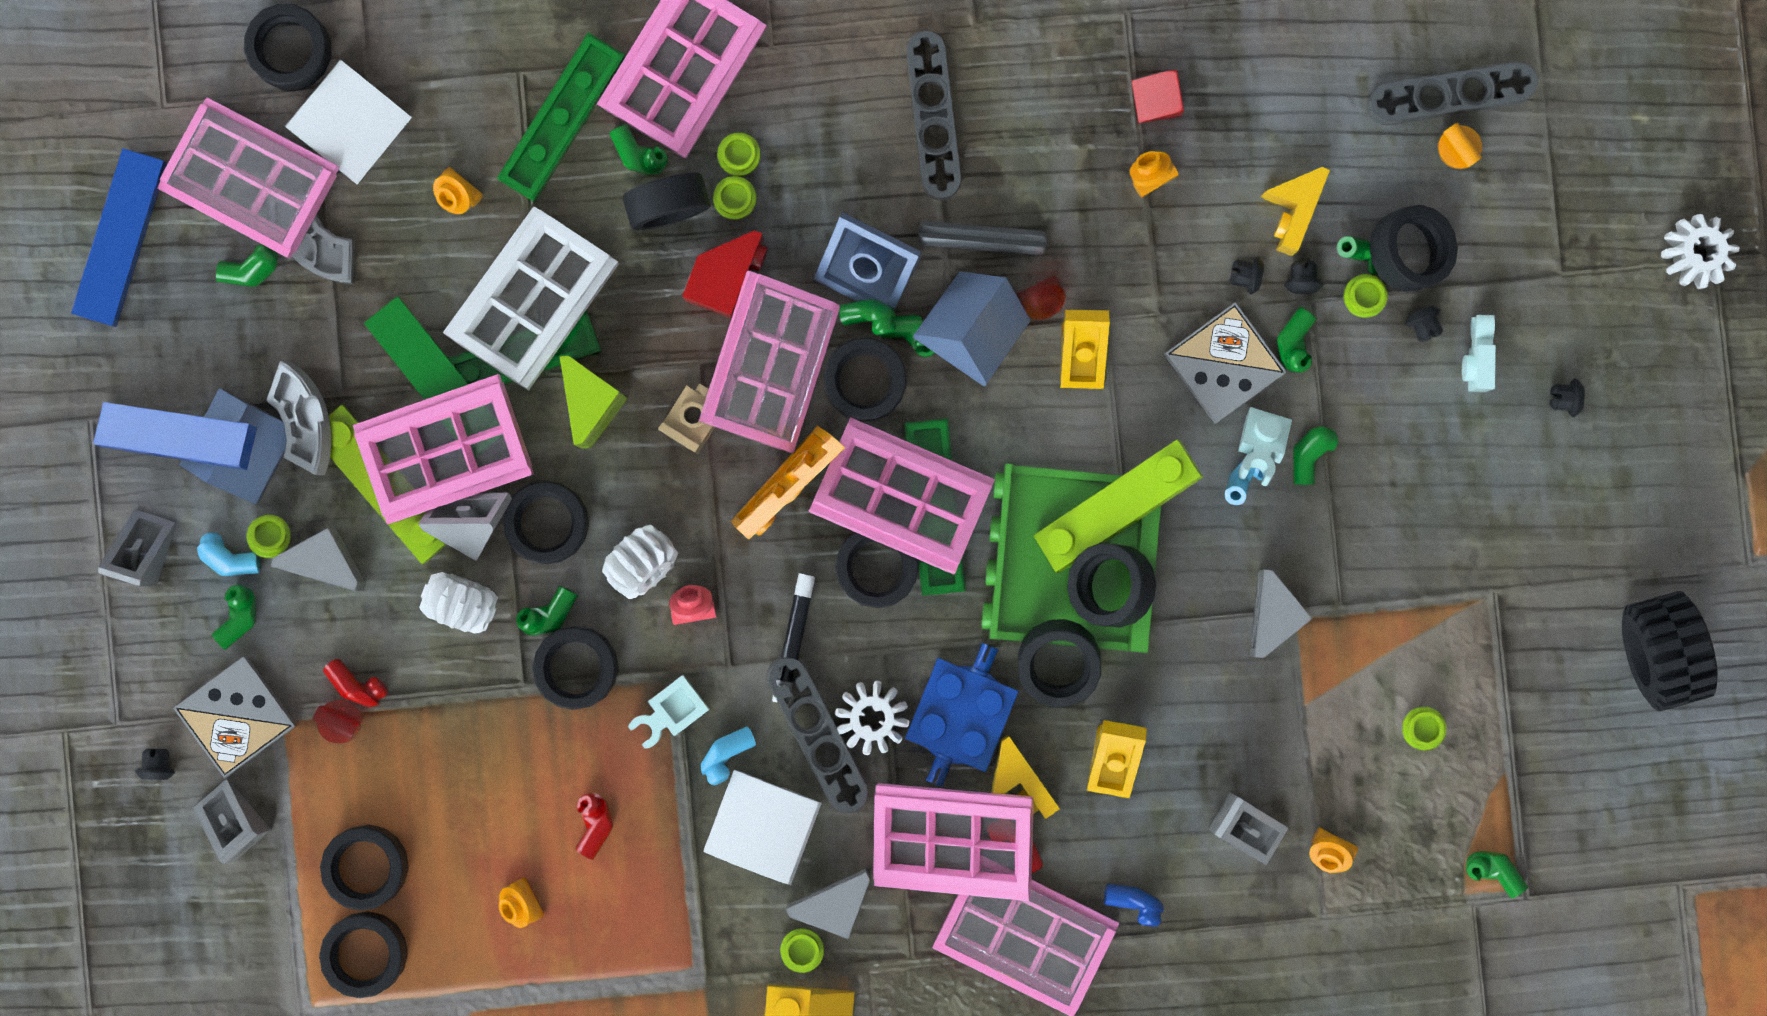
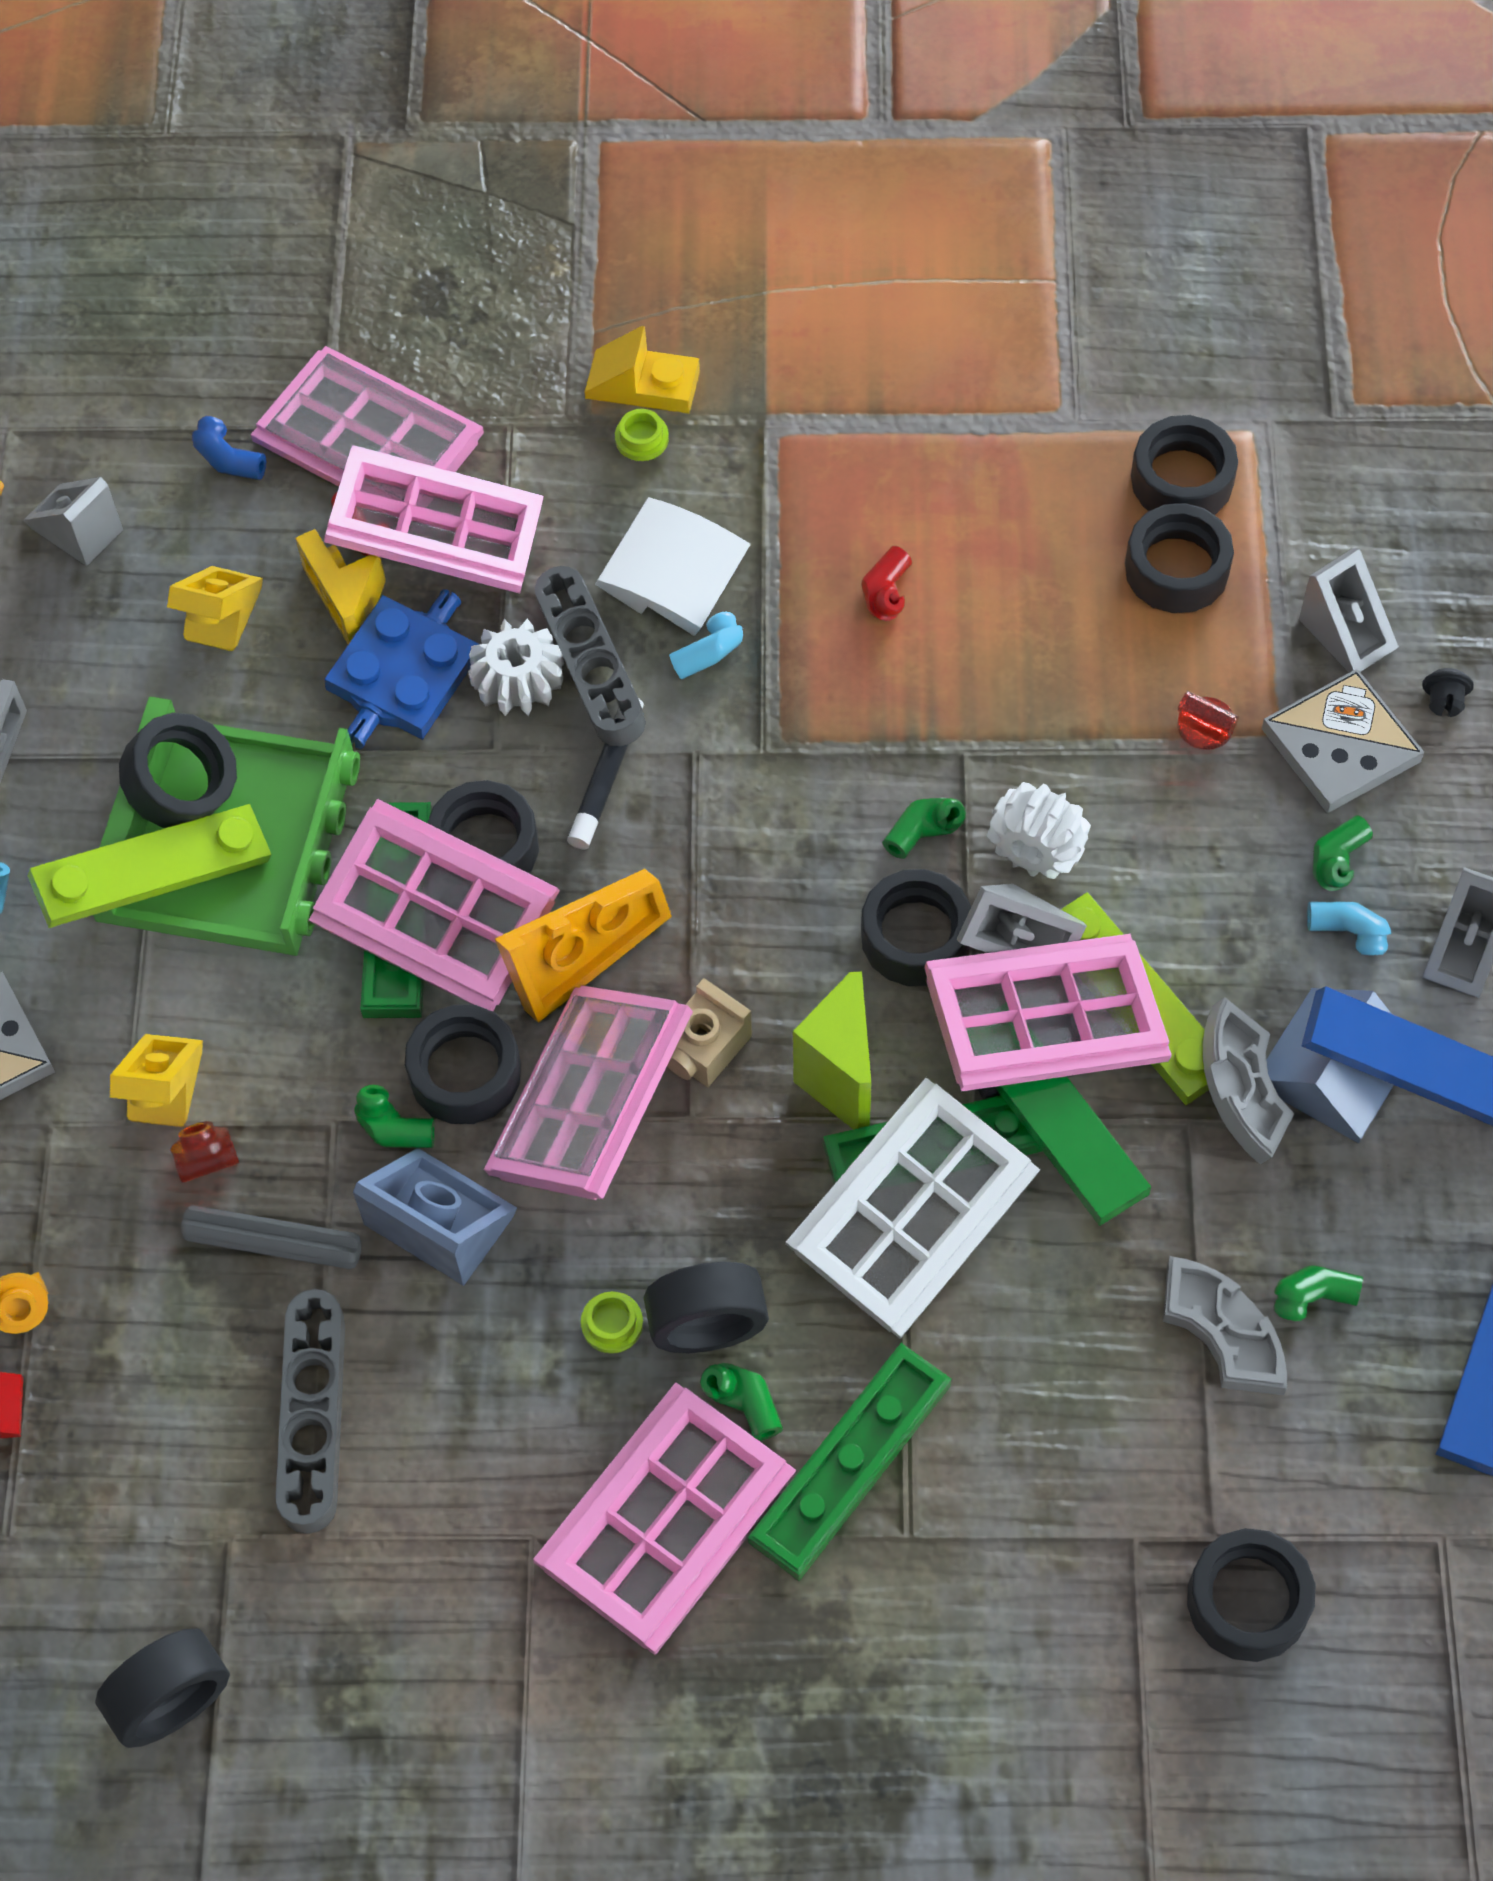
camera: 175 degrees left, 25 degrees down
clear piece [157,97,340,259] -> none
lime plate [246,515,291,558] -> none
light grey slope [271,528,365,591] -> none
white slope [285,59,412,184] -> none
red arm [323,659,388,708] -> none
light orange plate [433,167,483,214] -> none
light orange plate [499,877,545,928] -> none
black tyre [532,626,619,710] -> none
white gear [602,525,678,599] -> none
light aqua plate [628,675,710,749] -> none
coral plate [669,585,717,625] -> none
red slope [682,231,768,319] -> none
lime plate [717,132,761,177] -> none
light grey slope [786,868,870,939] -> none
green arm [839,299,896,335] -> none
sand blue slope [913,271,1031,387] -> none
black tyre [1018,619,1102,707] -> none

